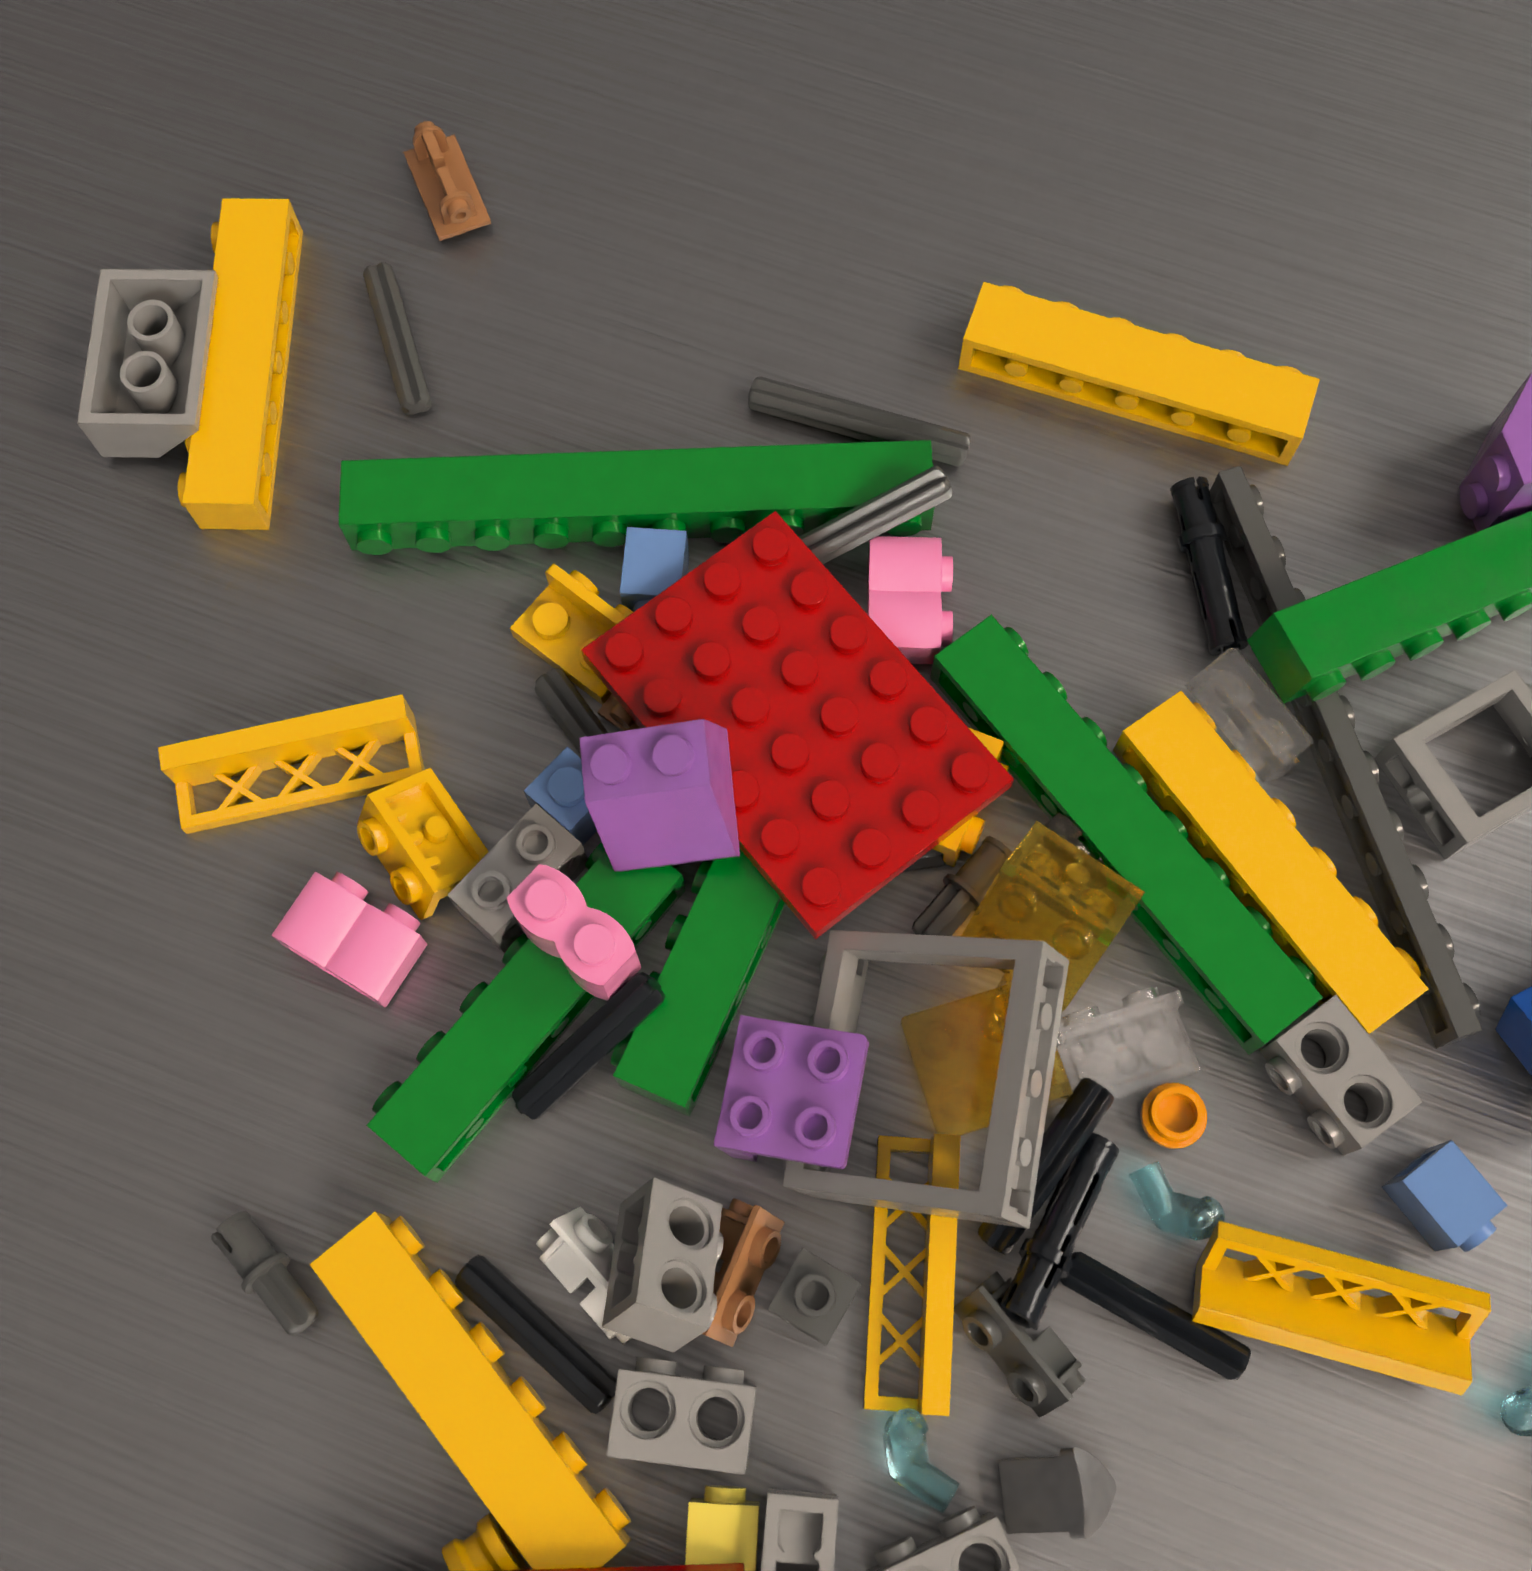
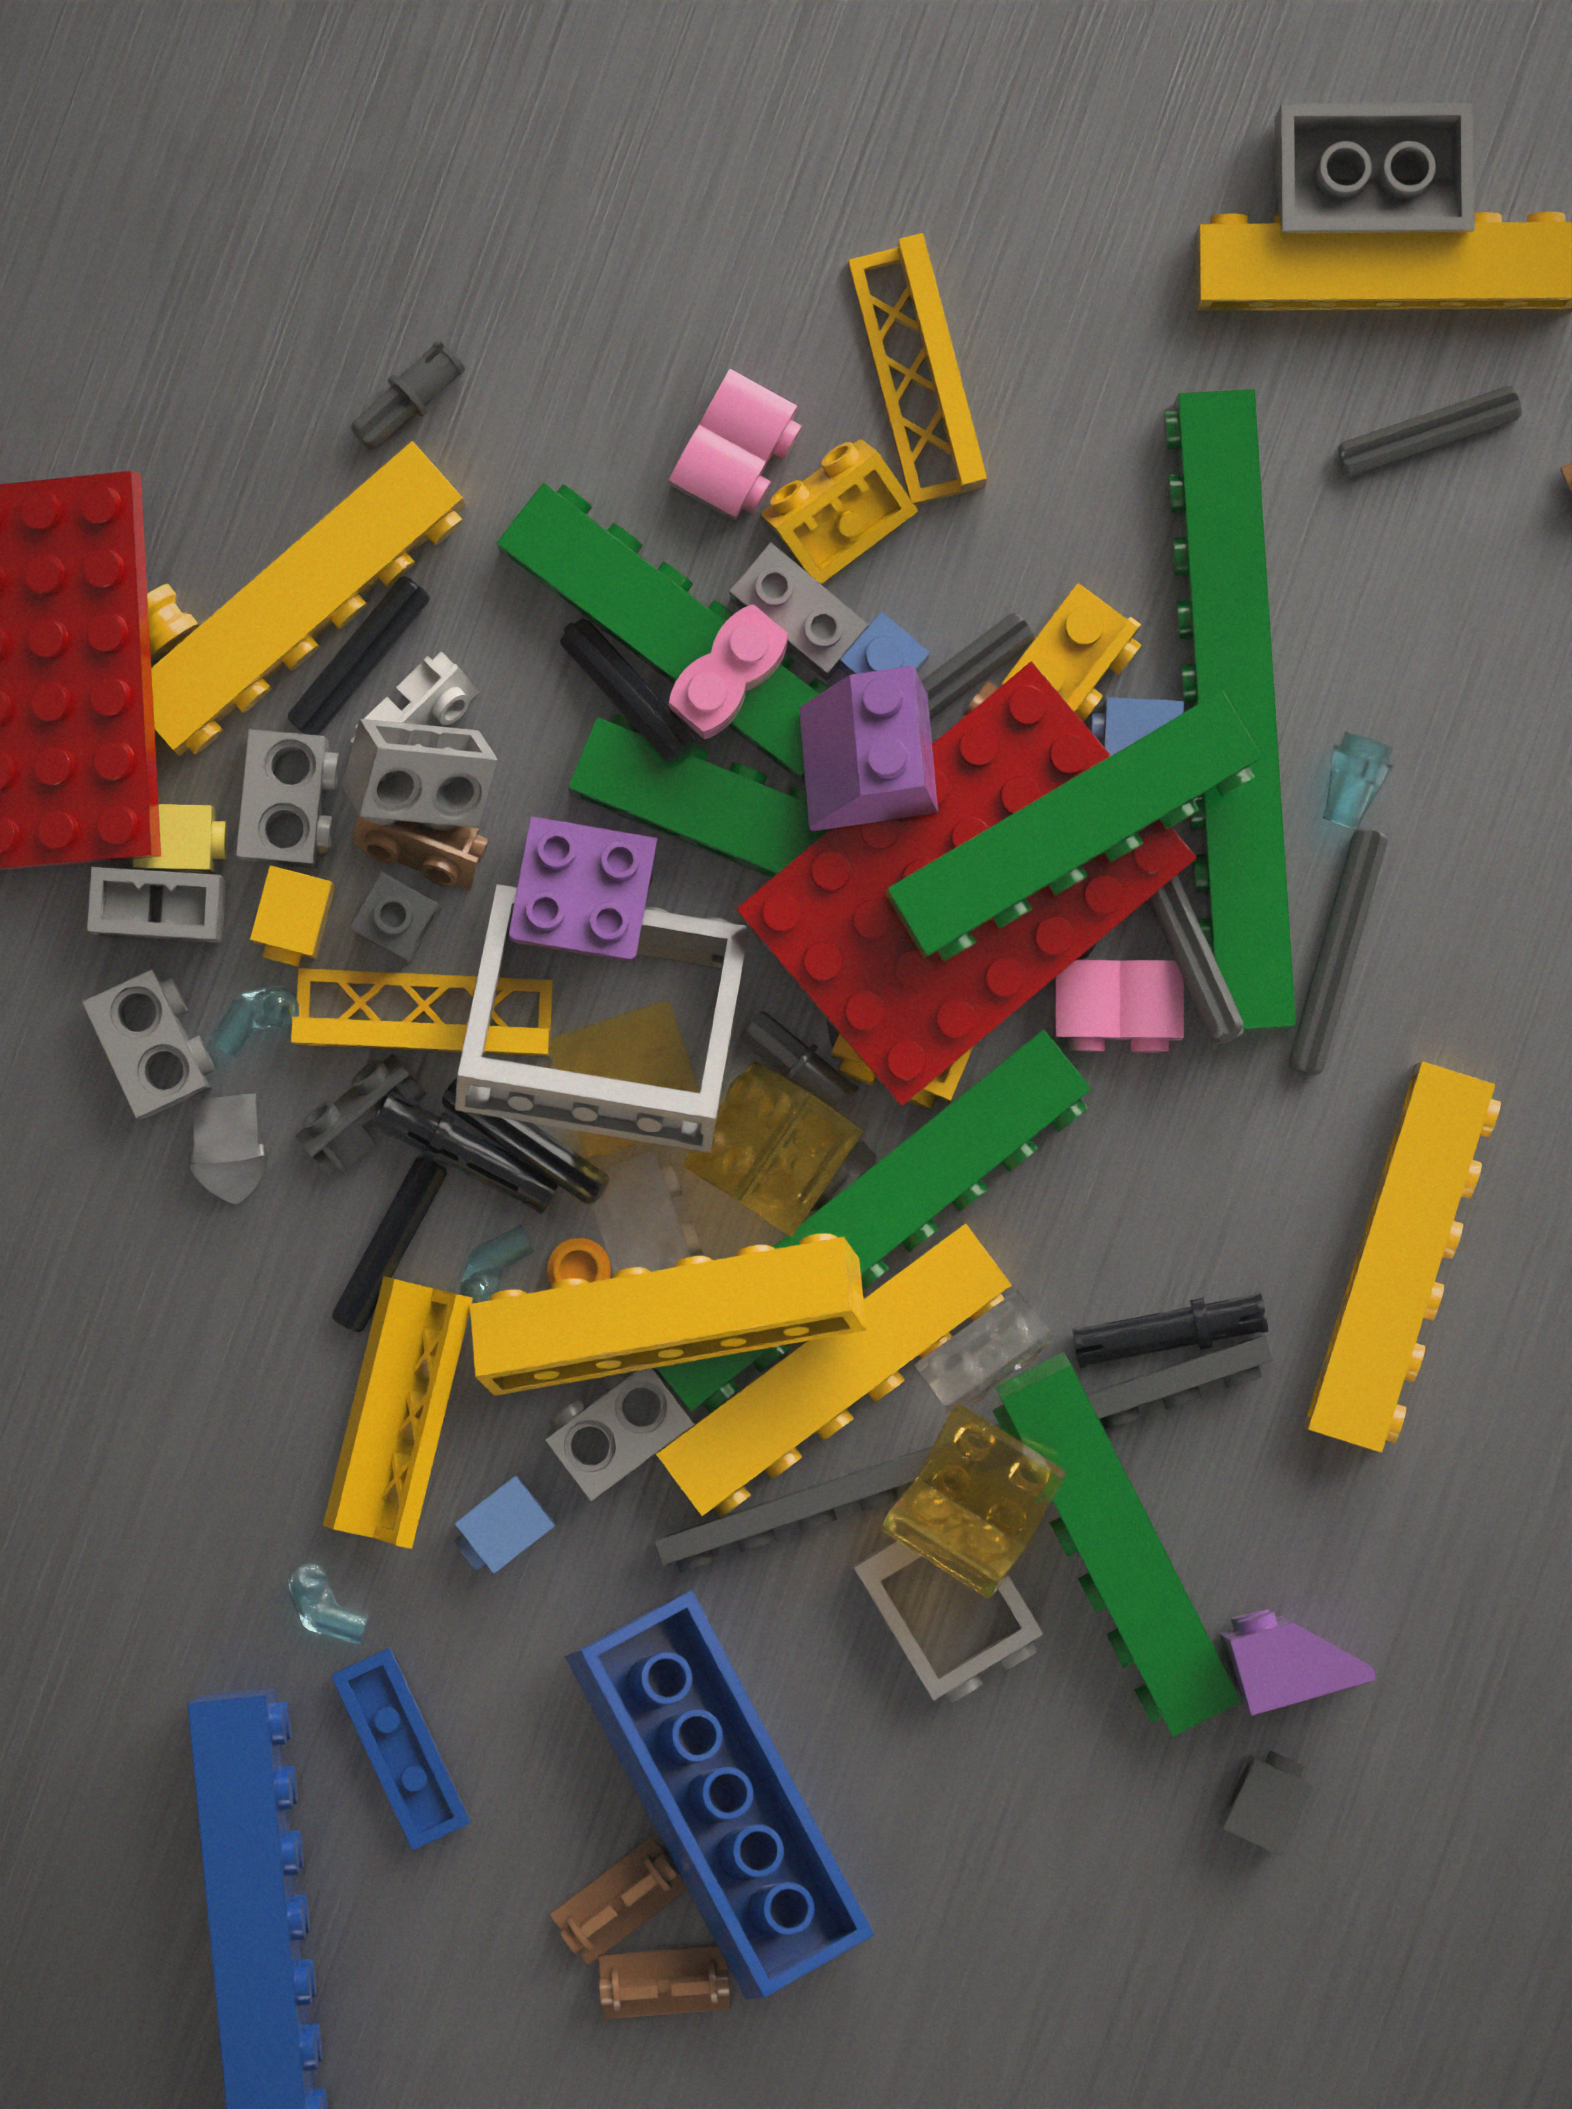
camera: 80 degrees right, 15 degrees up
none -> yellow brick [250,865,336,967]
none -> yellow brick [470,1234,867,1396]
none -> clear yellow bracket [880,1404,1066,1600]
none -> green brick [884,690,1263,962]
none -> clear light blue cone [1322,731,1394,830]

